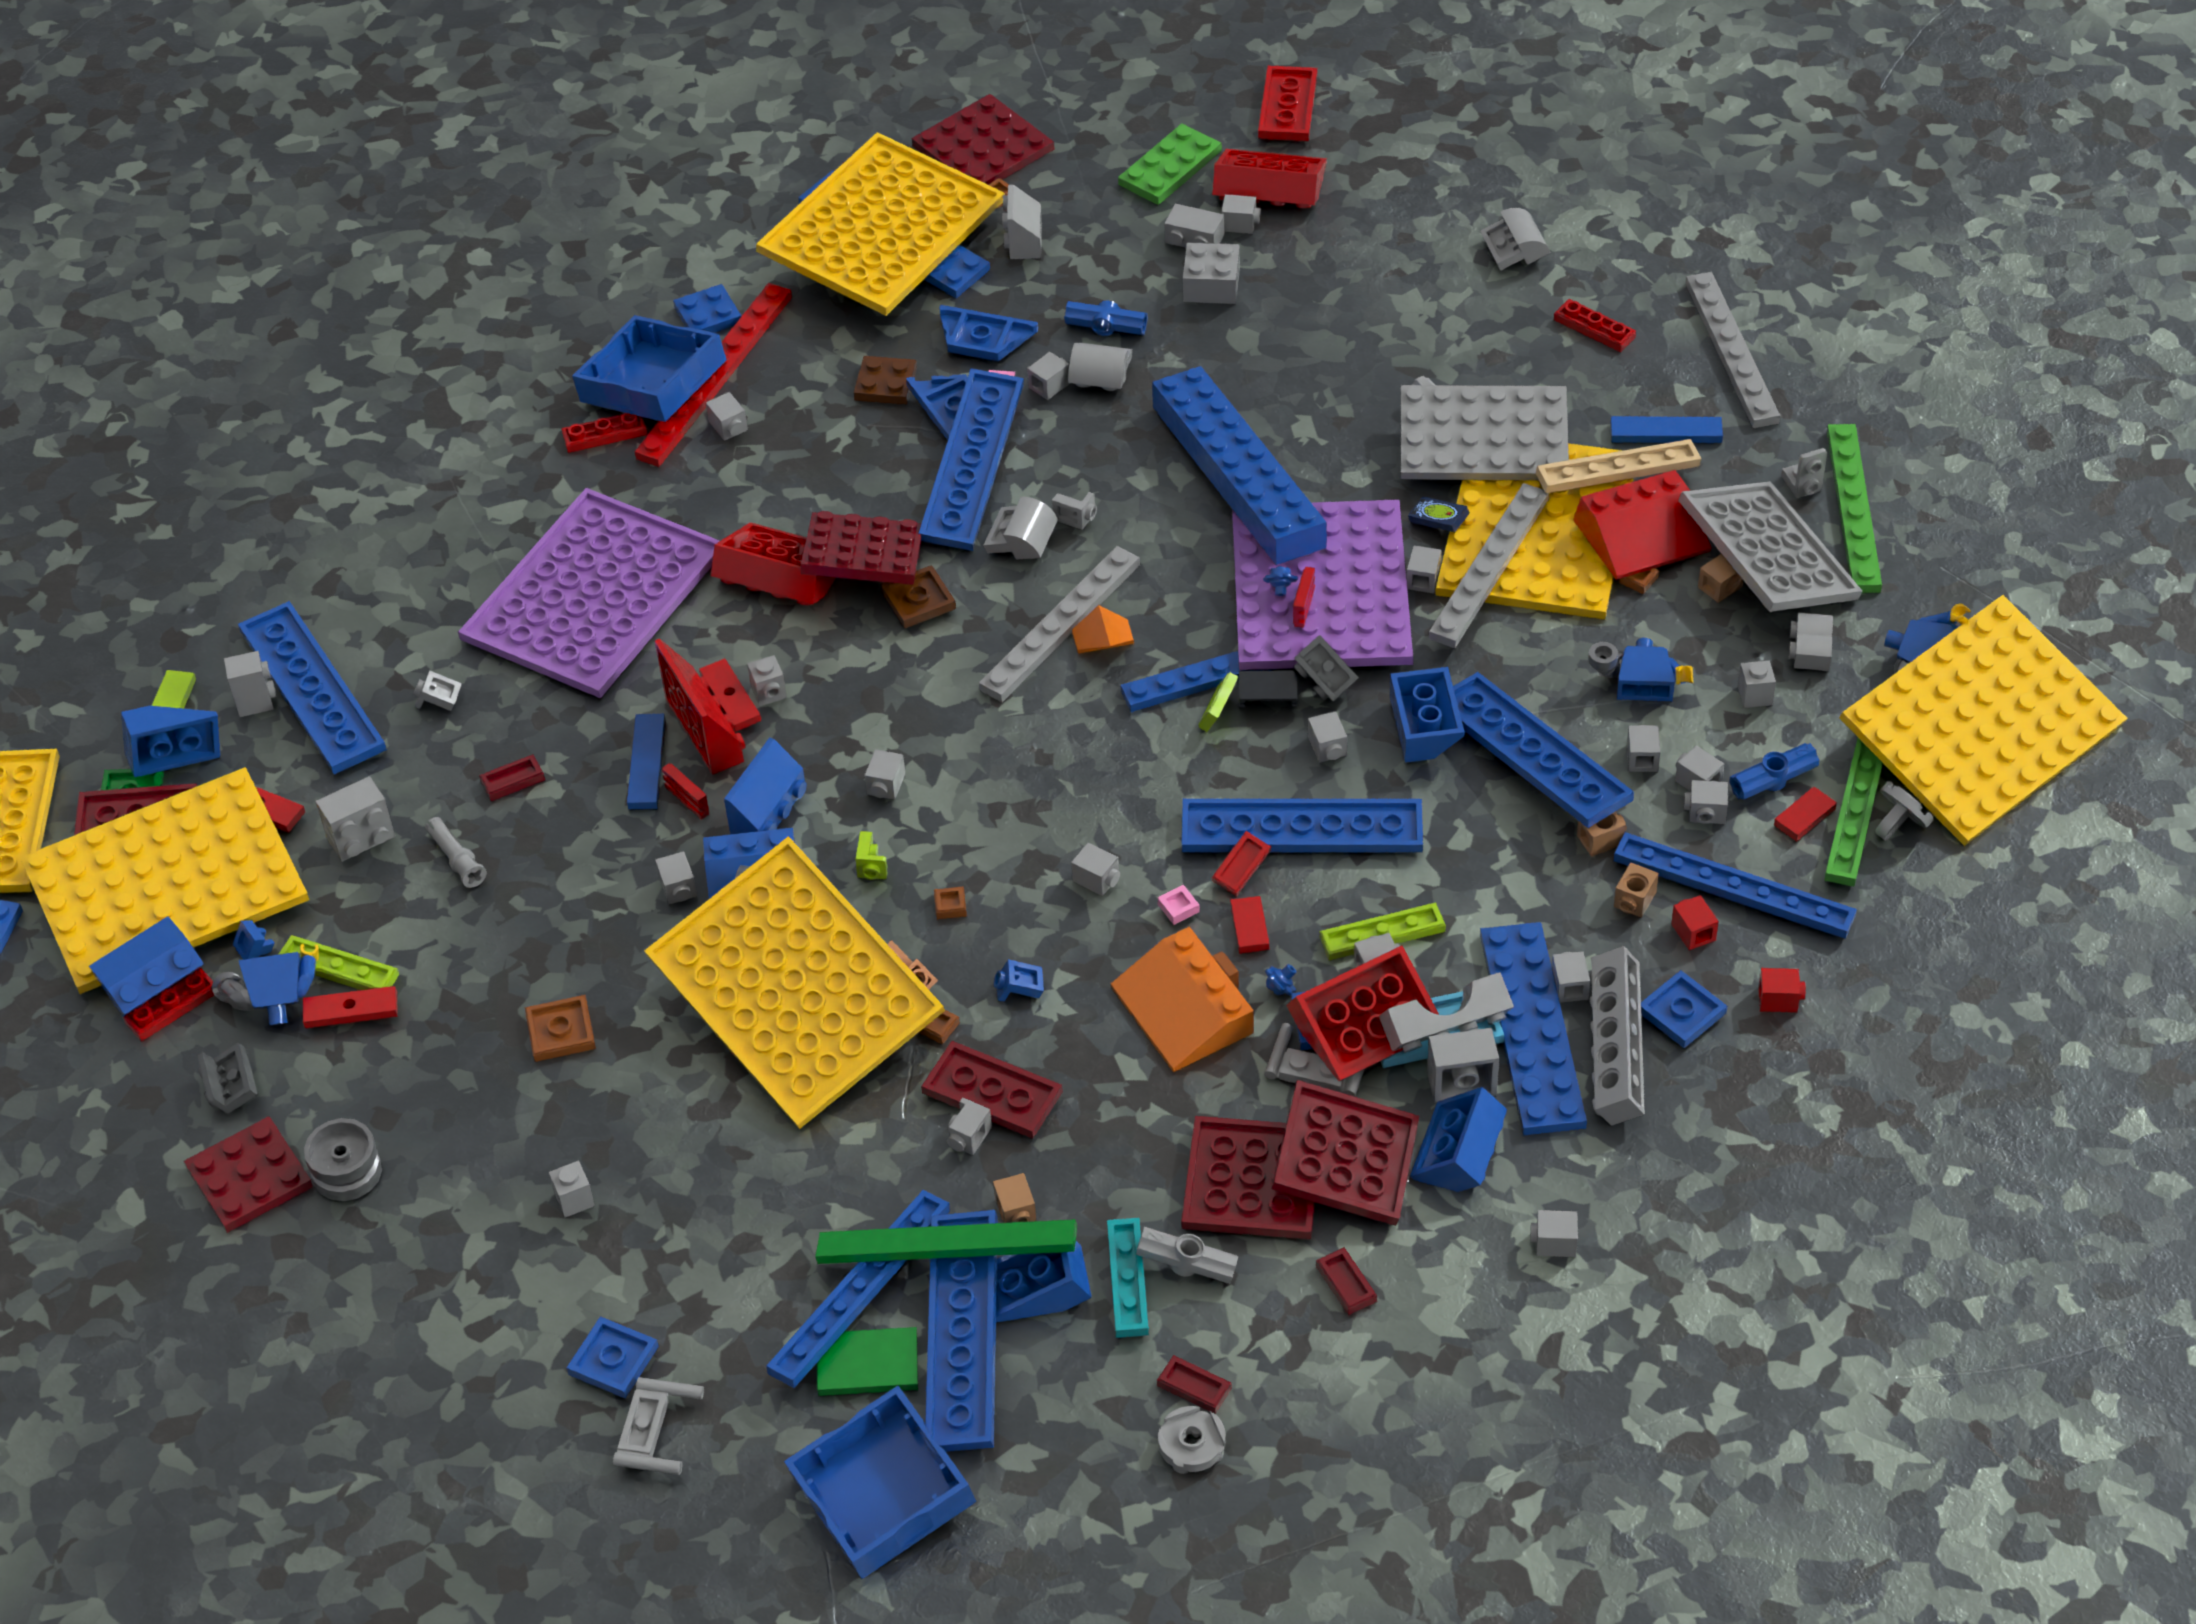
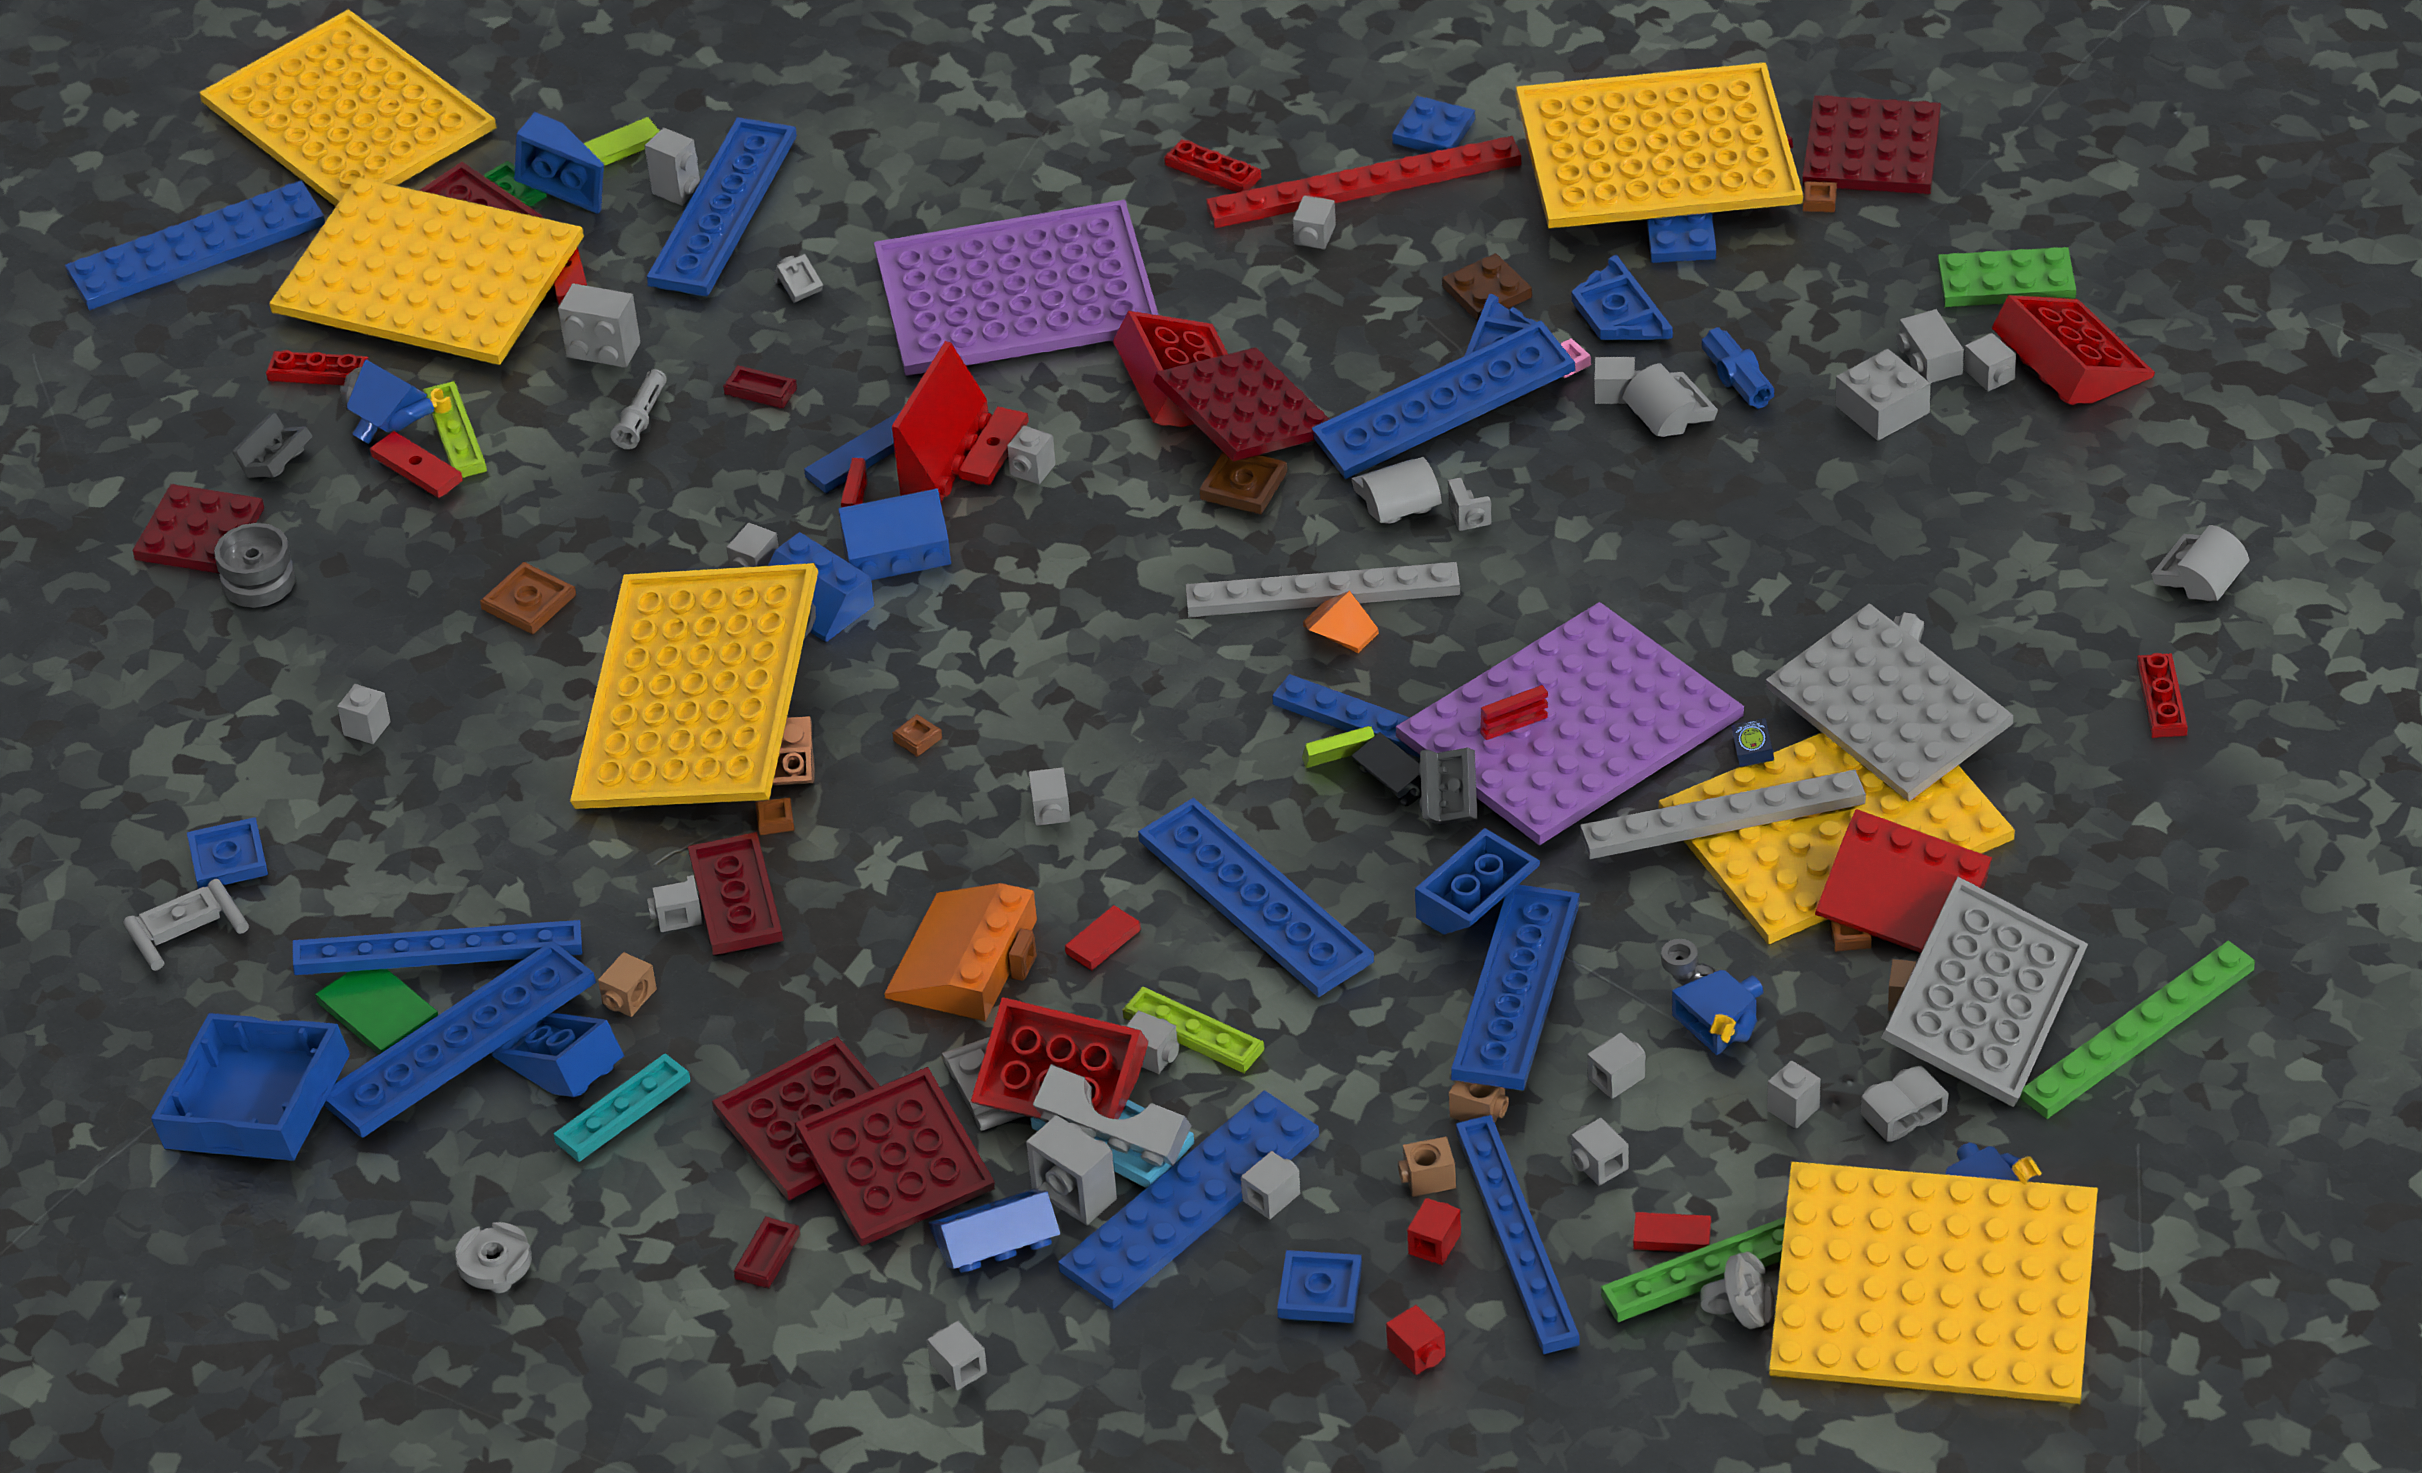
camera: 50 degrees right, 5 degrees down
blue slope [88,916,204,1017] -> none
blue tile [233,920,275,960] -> none
blue tile [572,315,727,422] -> none
green tile [815,1219,1077,1264] -> none
lime bracket [855,831,888,880] -> none
light grey brick [865,749,906,800] -> none
blue bracket [994,959,1044,1002] -> none
light grey slope [1002,185,1042,259] -> none
light grey piece [1136,1227,1238,1284] -> none
blue brick [1152,366,1327,565] -> none
bright pink plate [1157,885,1200,925] -> none
dark red tile [1157,1355,1232,1414] -> none
red tile [1212,831,1271,897] -> none
red plate [1258,65,1318,141] -> none
blue plant [1263,566,1298,596] -> none
blue plant [1265,964,1297,996] -> none
light grey brick [1308,711,1347,763] -> none
light grey brick [1407,546,1442,593] -> none
tan plate [1535,439,1702,493] -> none
light grey brick [1589,946,1645,1126] -> none
blue tile [1610,416,1723,443] -> none
light grey brick [1675,745,1725,791] -> none
light grey plate [1686,272,1780,428] -> none
blue piece [1729,743,1820,800] -> none
light grey bracket [1781,448,1827,498] -> none

